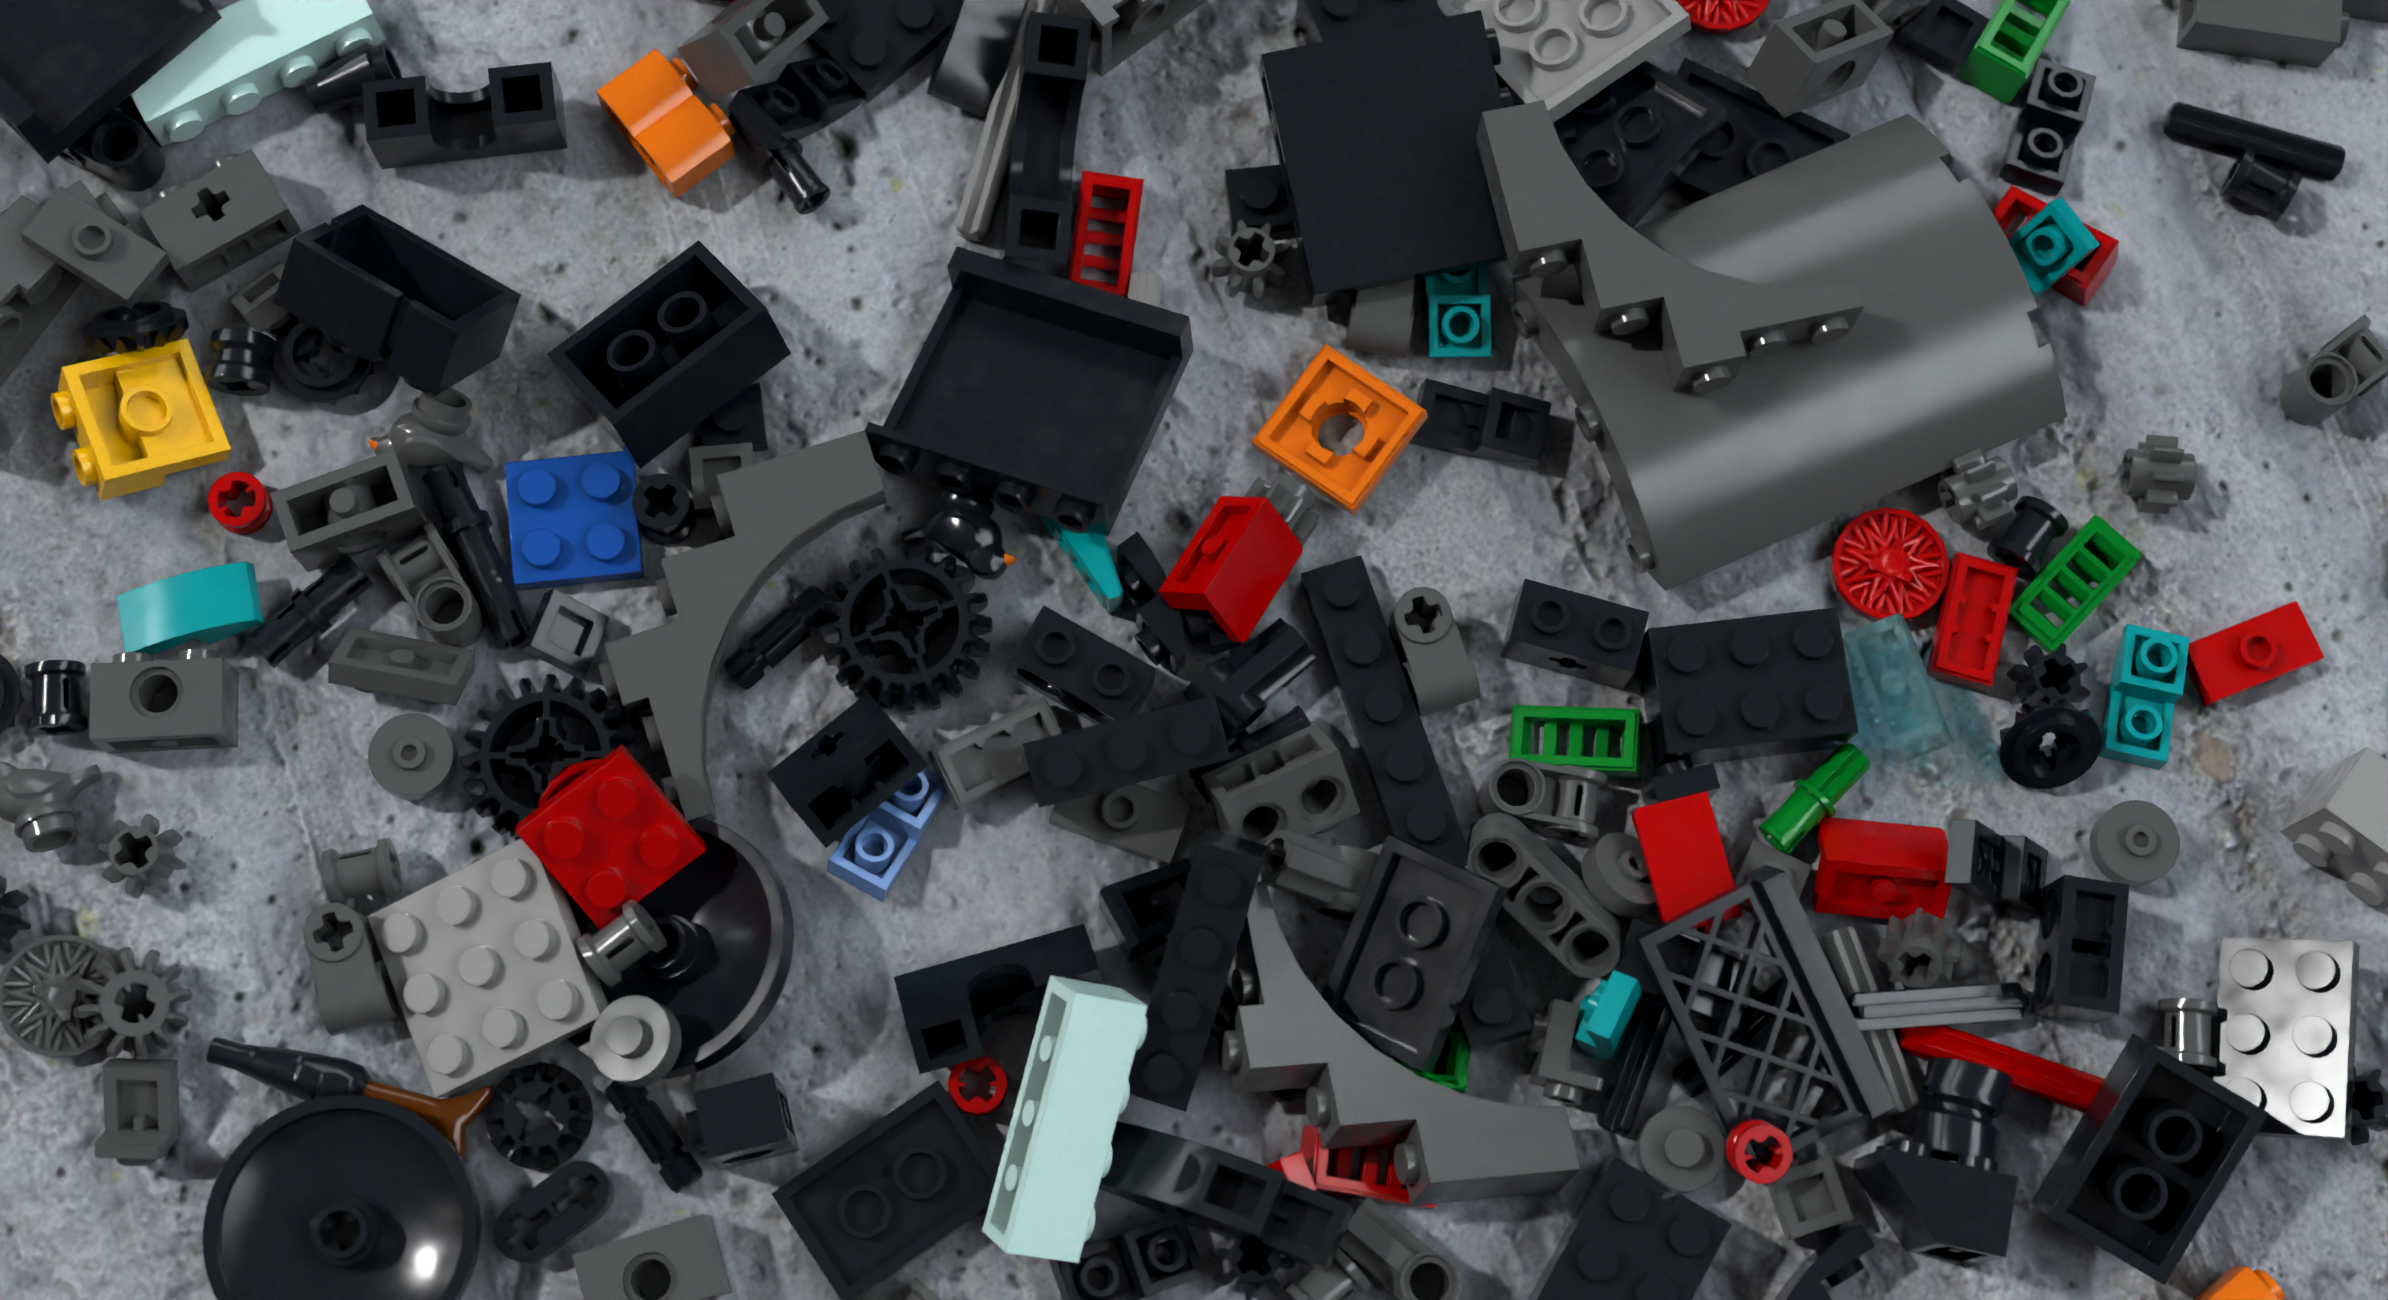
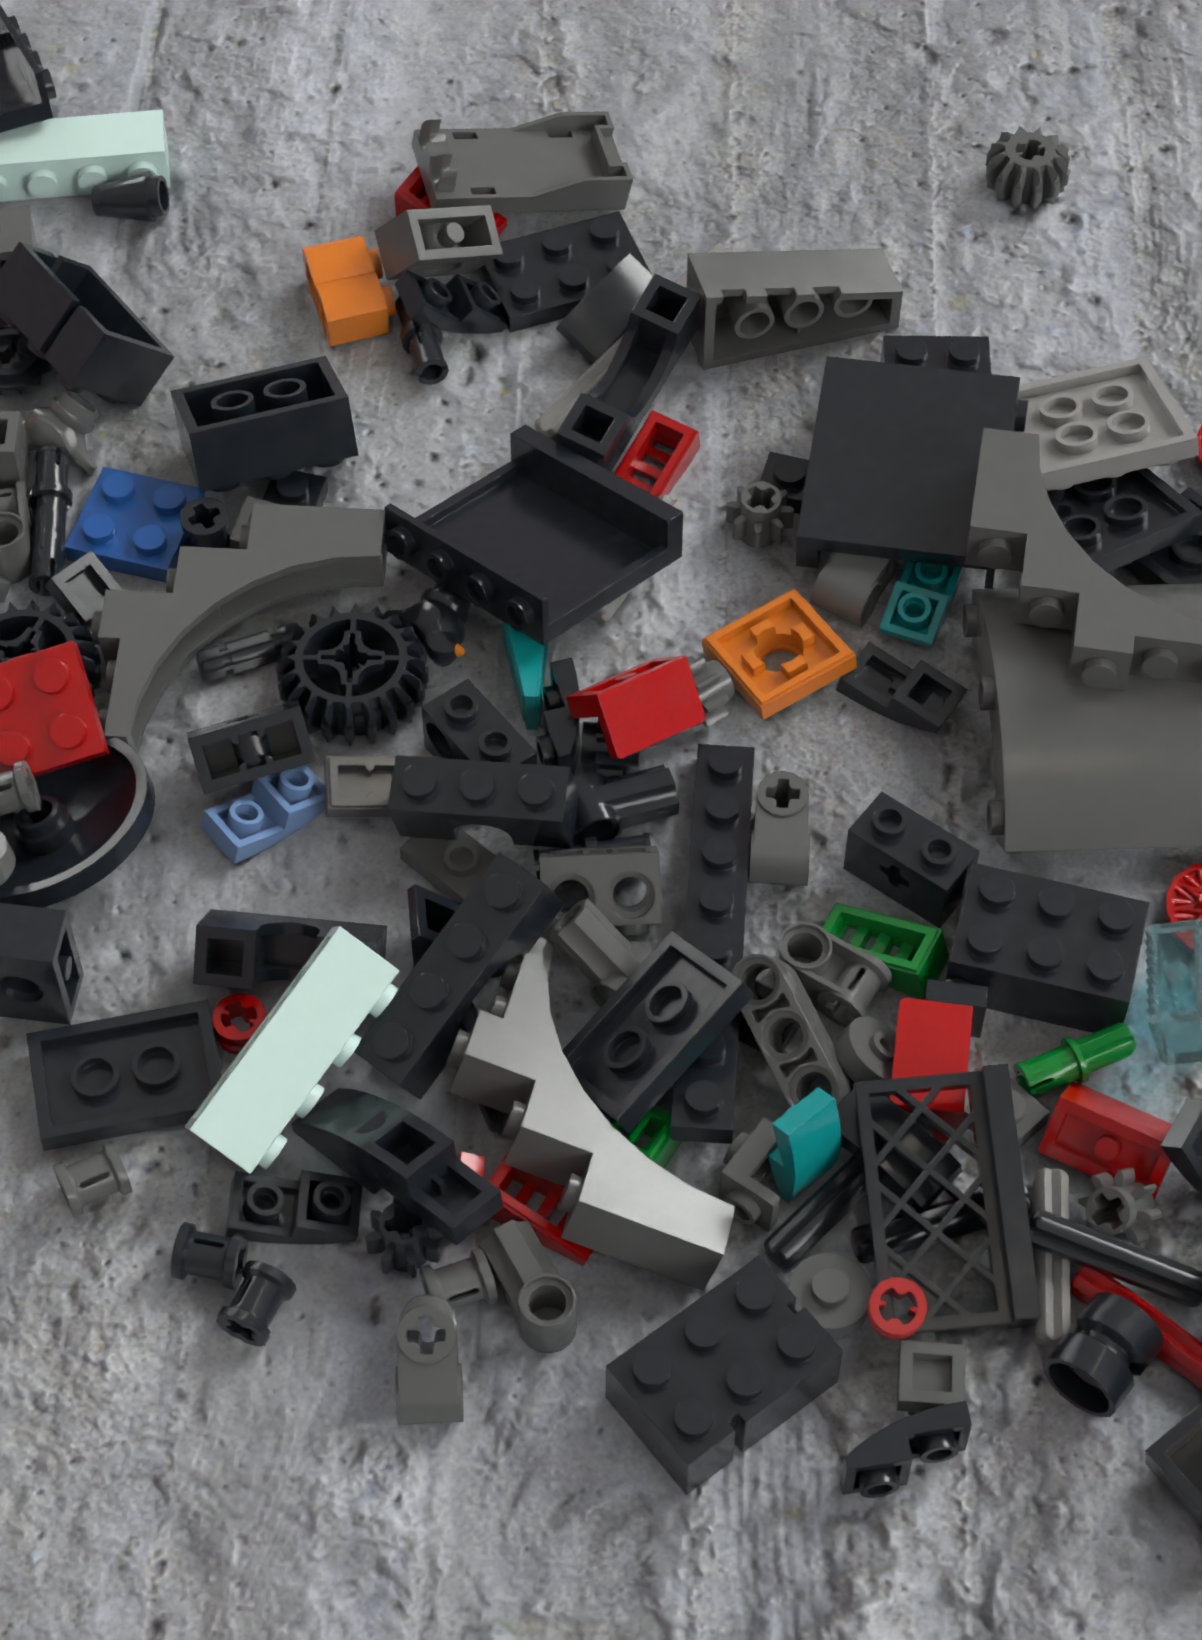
camera: 30 degrees right, 20 degrees down
black arch [362,62,568,169] -> none
black slope [1852,1140,2018,1265] -> none

